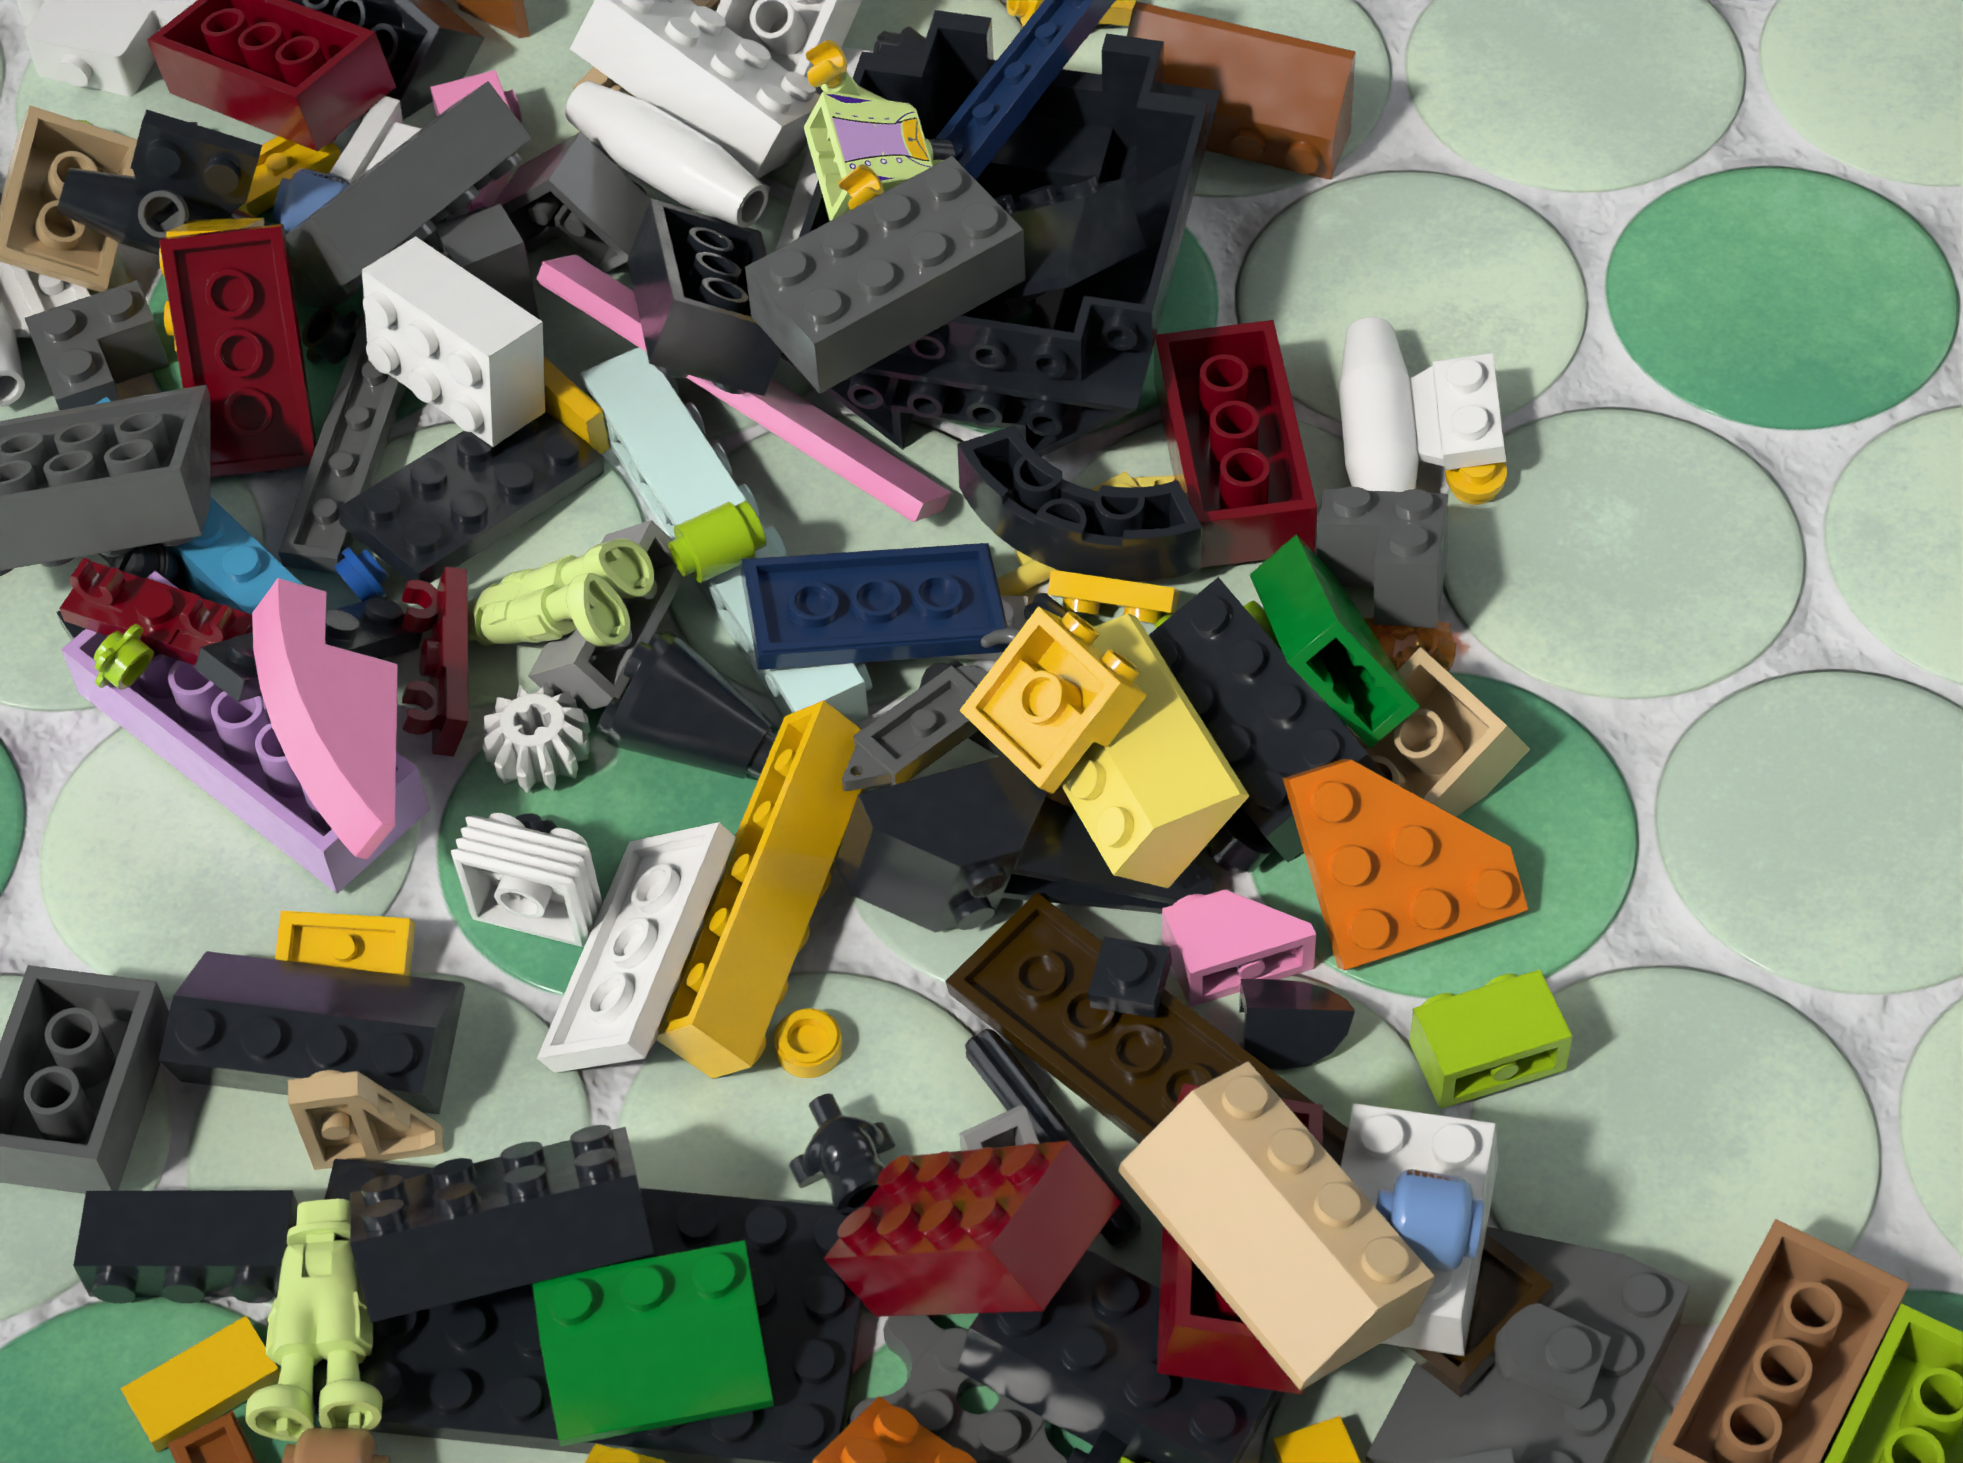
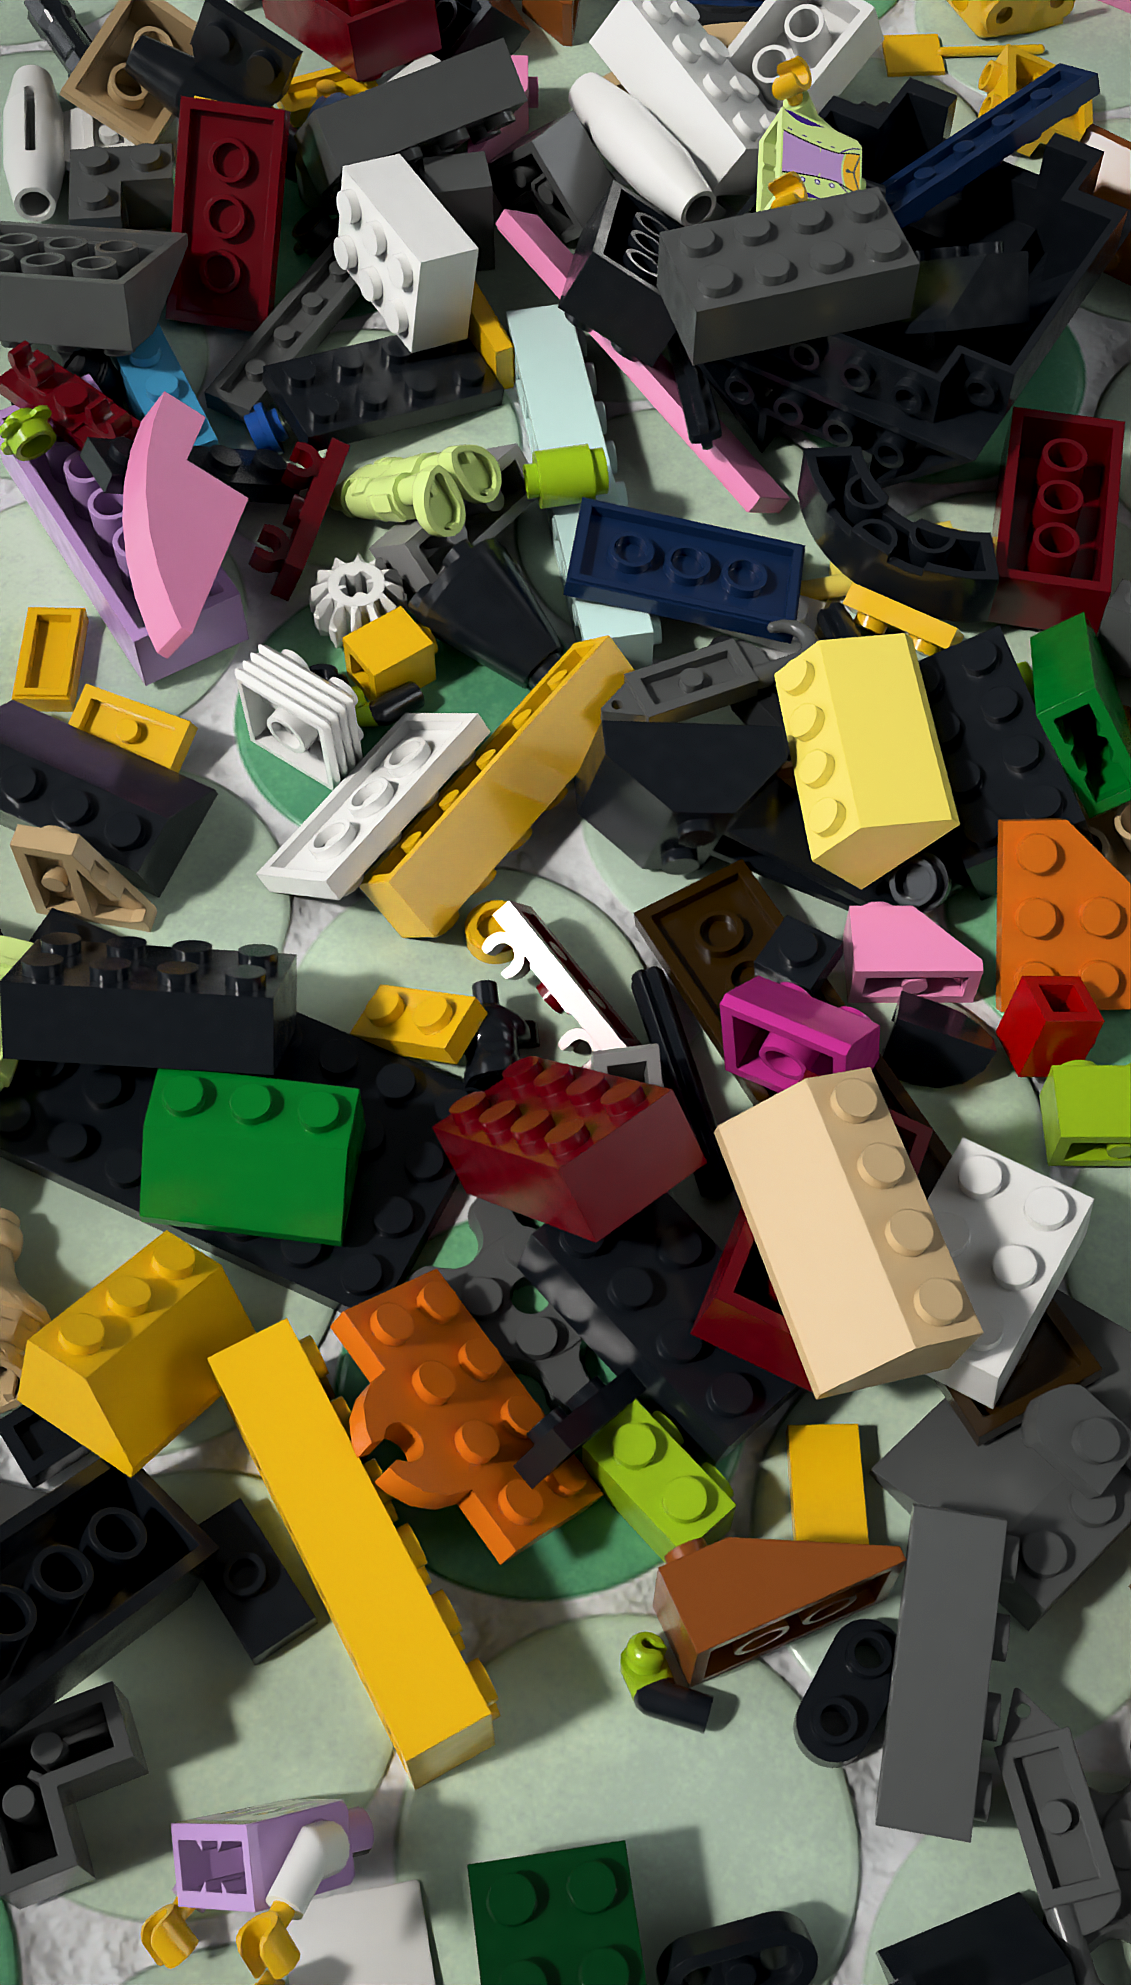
camera: 15 degrees right, 5 degrees up
dark grey hinge [138,190,189,238] -> none
yellow plate [959,606,1147,794] -> none
medium blue head [1376,1169,1484,1272] -> none
none -> yellow tile [12,607,89,712]
none -> yellow brick [342,606,438,701]
none -> yellow plate [349,984,488,1065]
none -> black arm [352,681,425,727]
none -> plate [481,900,642,1070]
none -> black axle [667,334,722,450]
none -> dark pink slope [720,975,880,1093]
none -> black plate [889,850,952,913]
none -> red brick [996,976,1105,1077]

